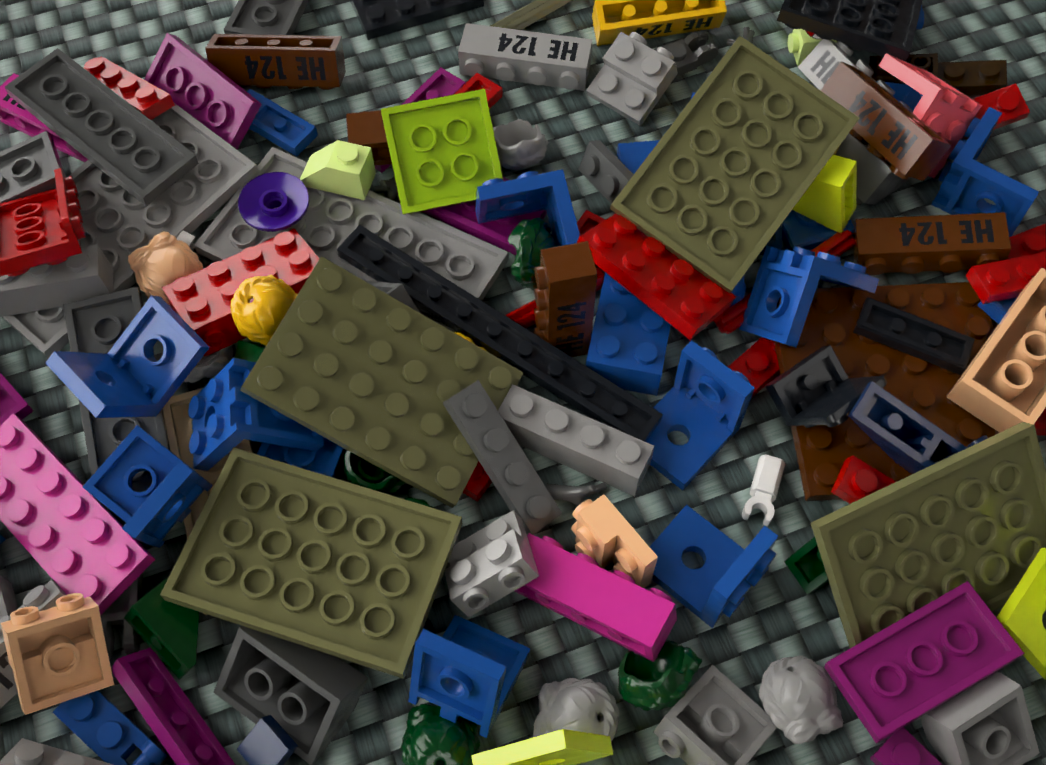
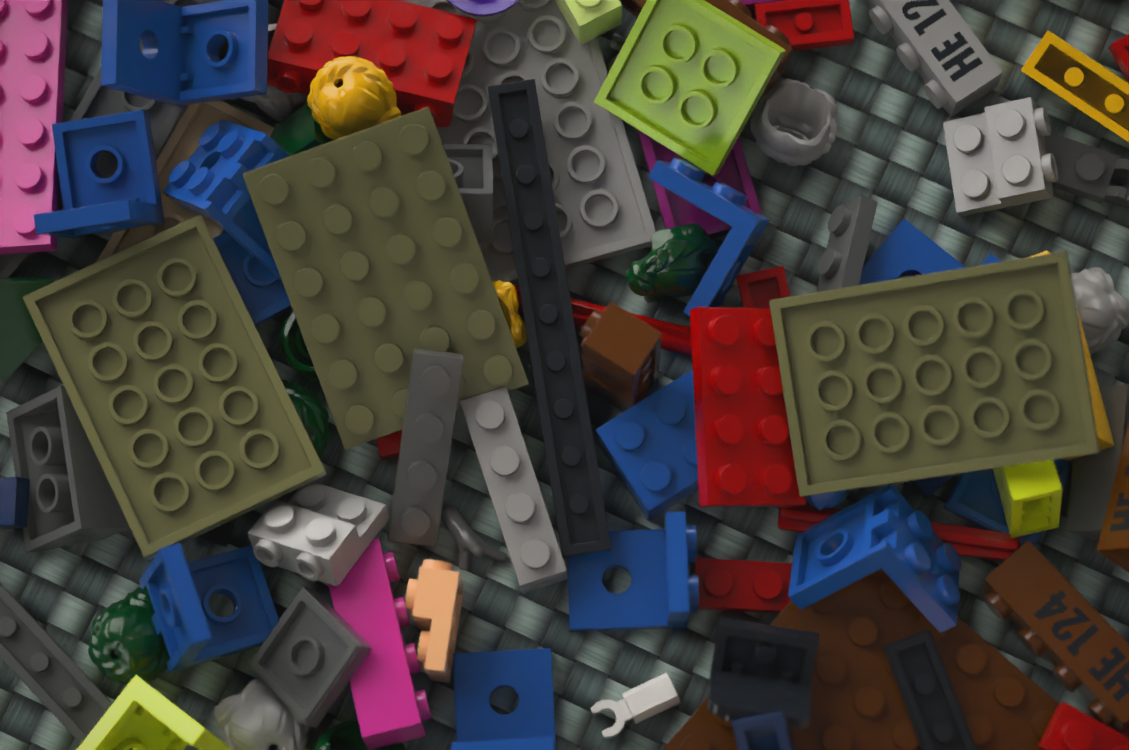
camera: 50 degrees right, 15 degrees up
none -> dark grey tile [248,587,372,728]

